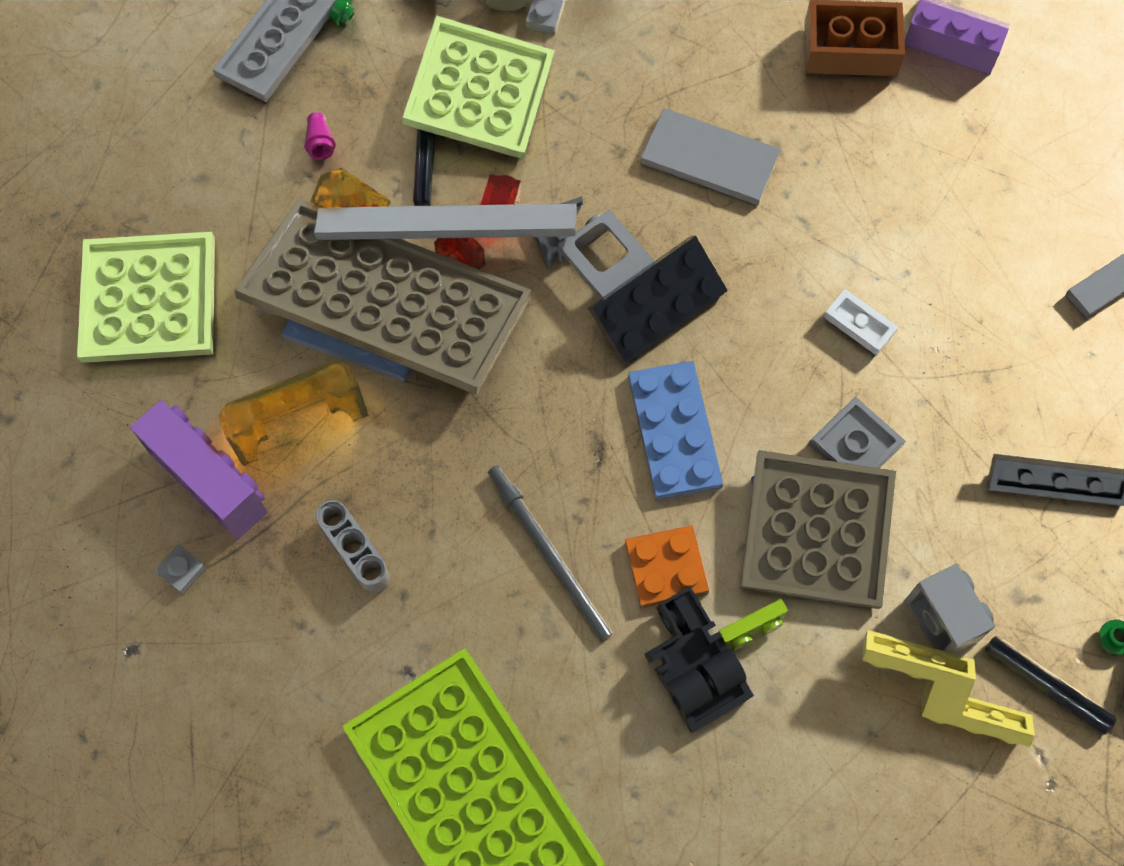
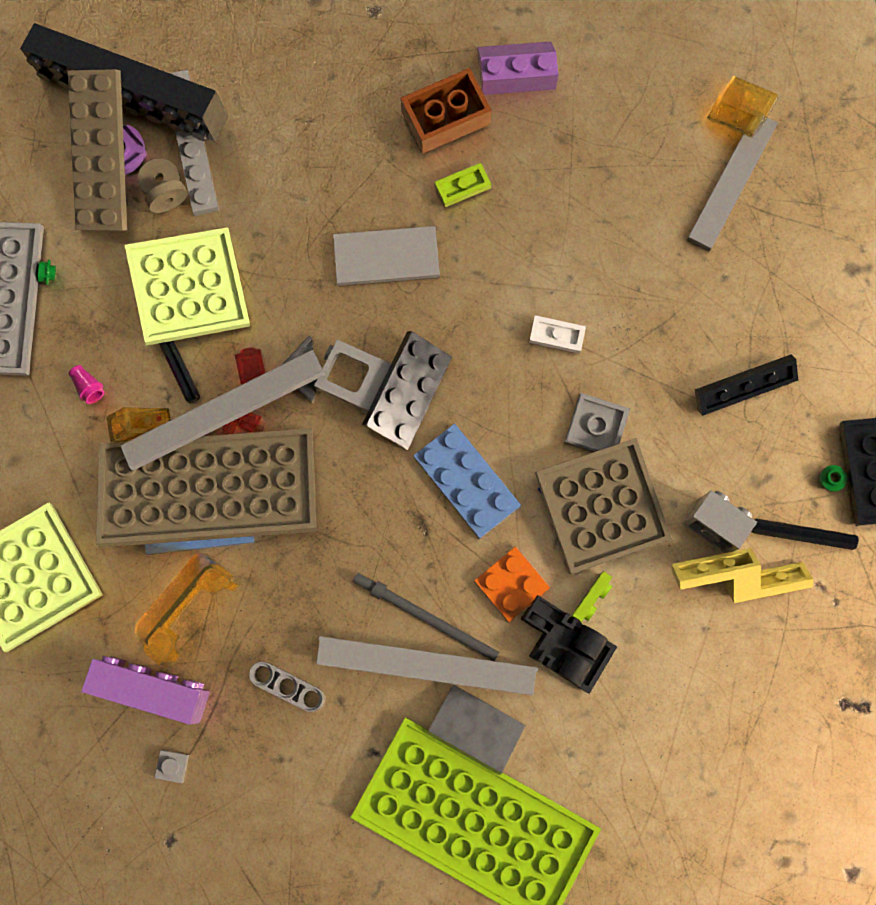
camera: 30 degrees left, 10 degrees up
none -> light grey tile [316,636,538,695]
none -> flat silver tile [427,684,526,775]
none -> lime plate [434,163,491,207]

